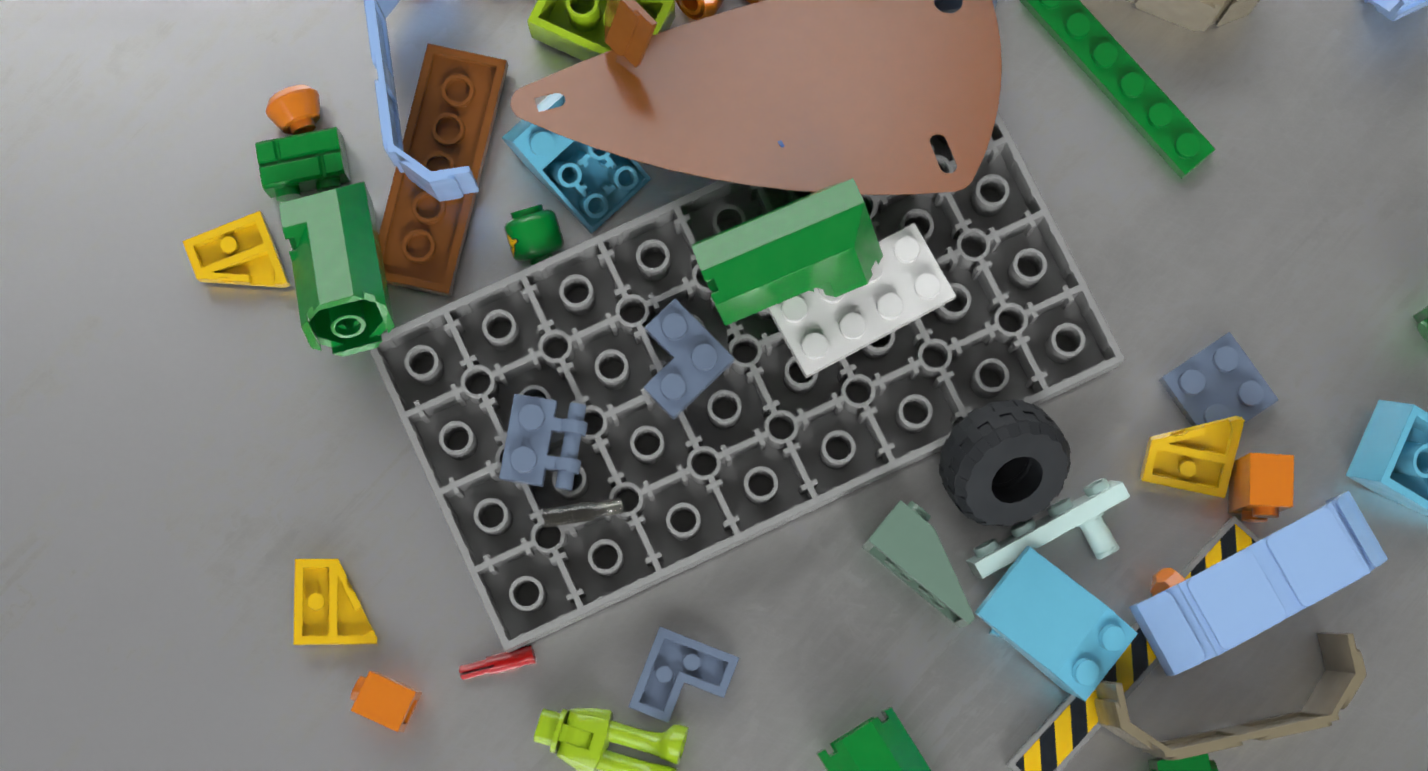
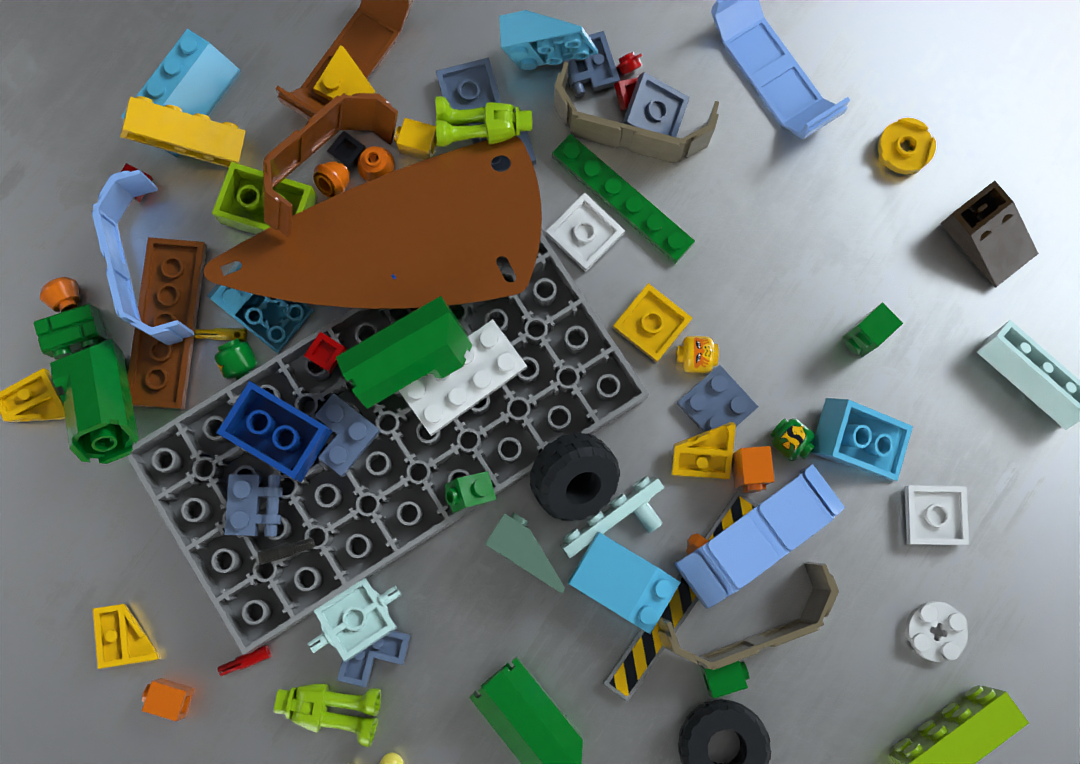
camera: 10 degrees left, 0 degrees up
none -> yellow piece [195,328,247,341]
none -> blue brick [216,381,333,482]
none -> red plate [304,331,347,373]
none -> light aqua plate [307,578,402,662]
none -> green bracket [445,471,497,513]
none -> white plate [546,193,625,272]
none -> yellow plate [612,283,693,363]
none -> yellow head [676,336,719,373]
none -> green head [770,418,815,461]

